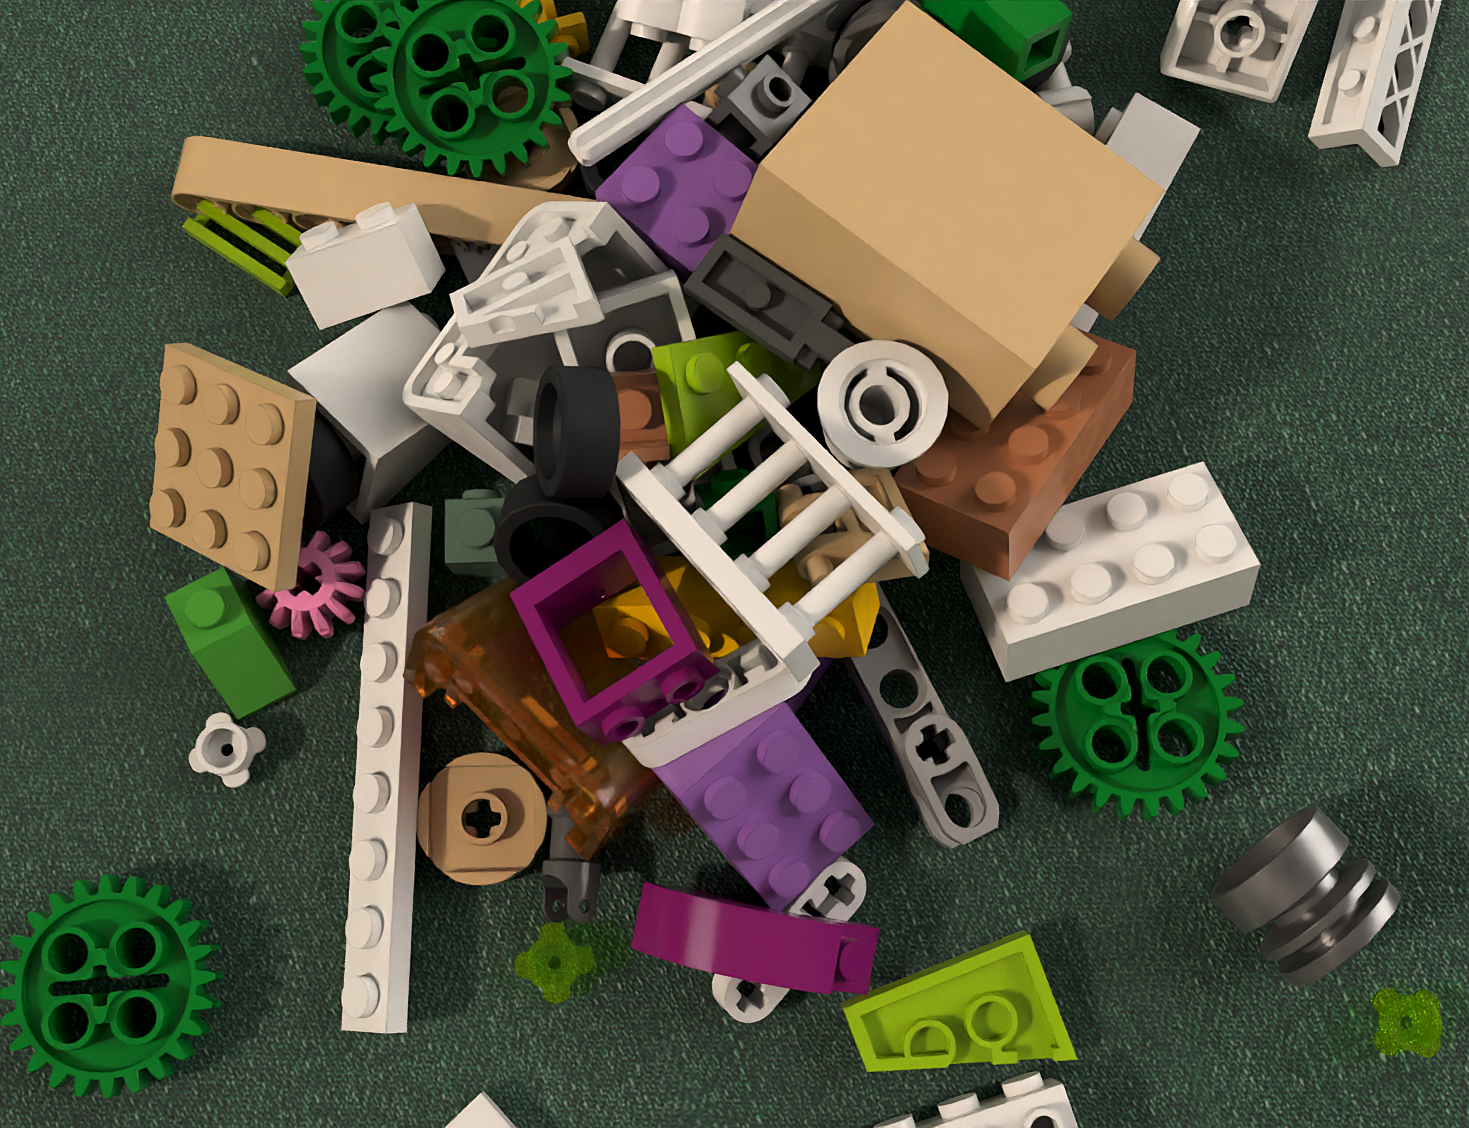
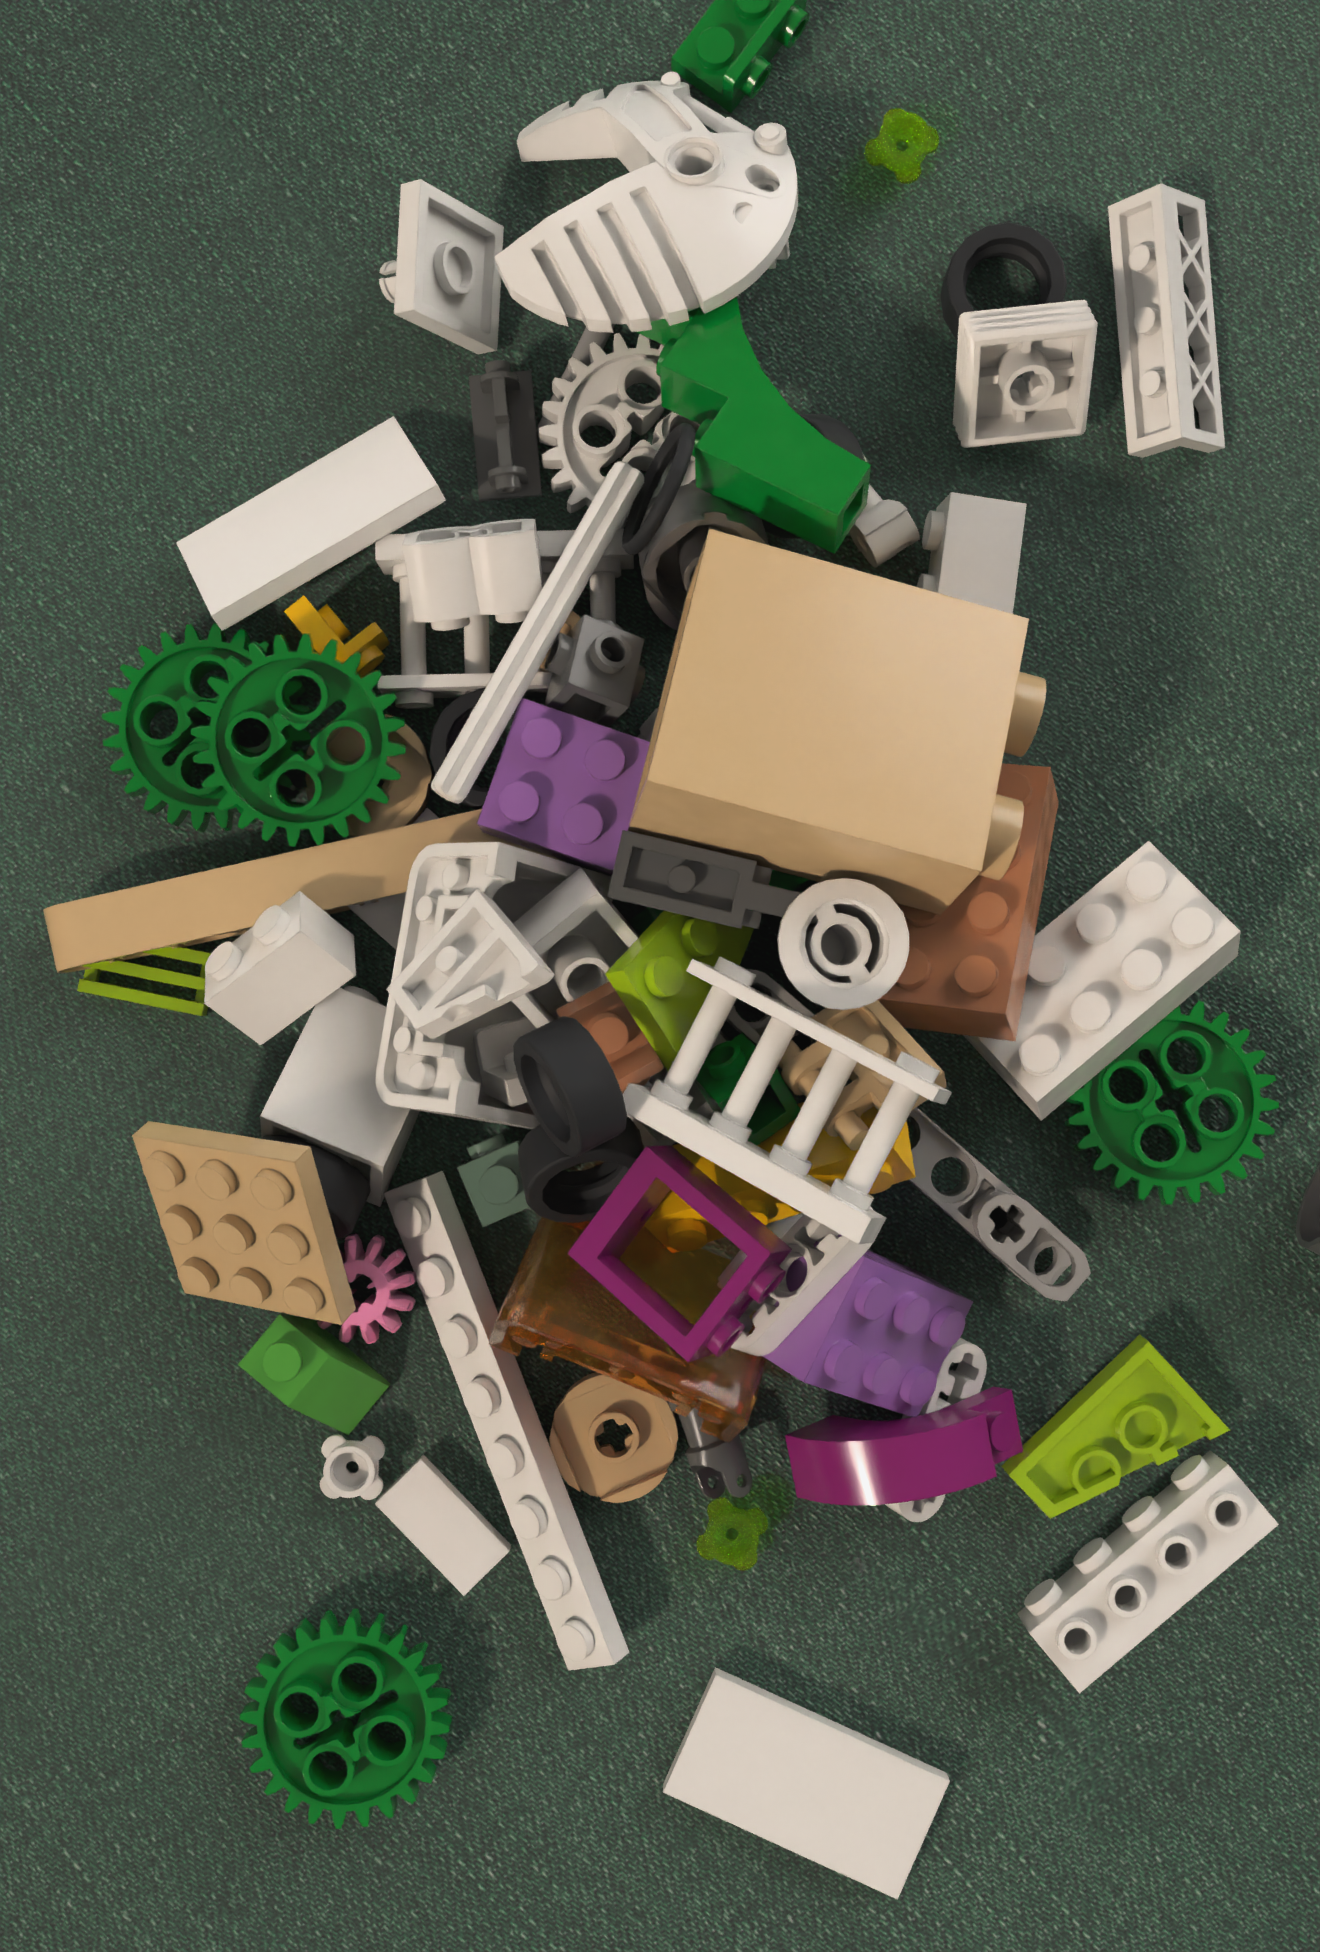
camera: 20 degrees left, 10 degrees up
none -> white tile [375,1454,511,1596]

